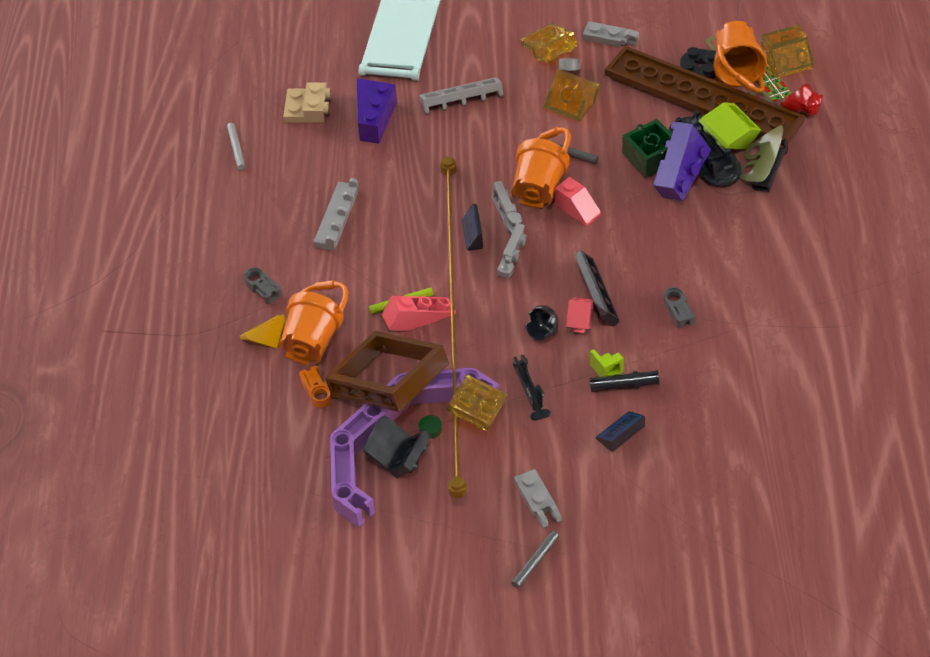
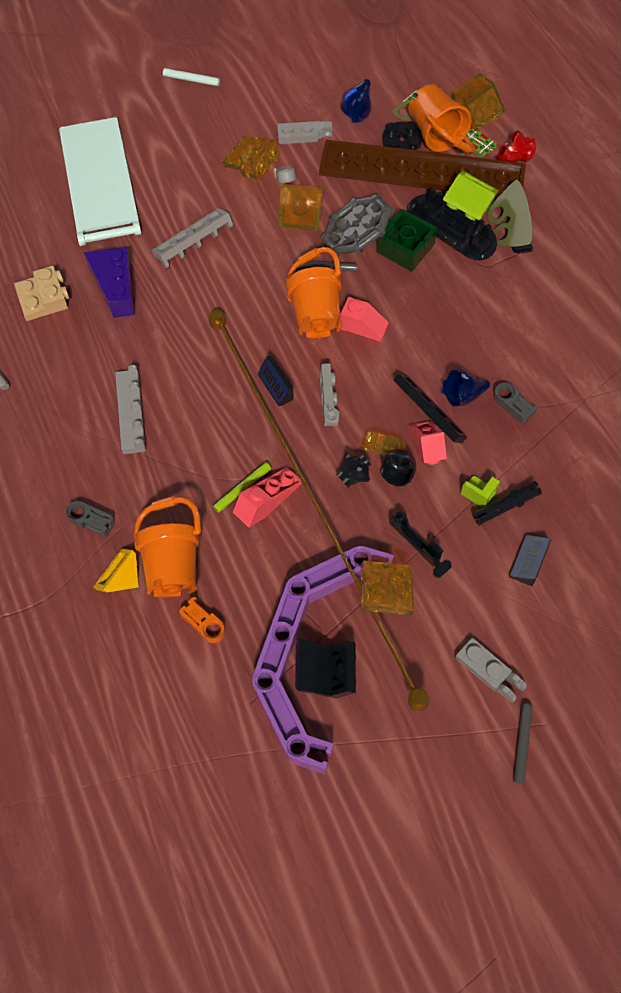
camera: 25 degrees left, 15 degrees up
reddish brown window [325,331,449,412] -> none
dark green tile [419,415,442,438] -> none
light grey hinge [492,181,522,235] -> none
dark purple wedge [653,122,711,201] -> none
none -> dark grey plate [321,194,394,256]
none -> black rock [336,453,372,488]
none -> clear blue hat [340,79,372,123]
none -> clear yellow beam [362,432,407,455]
none -> clear blue hat [441,369,490,407]

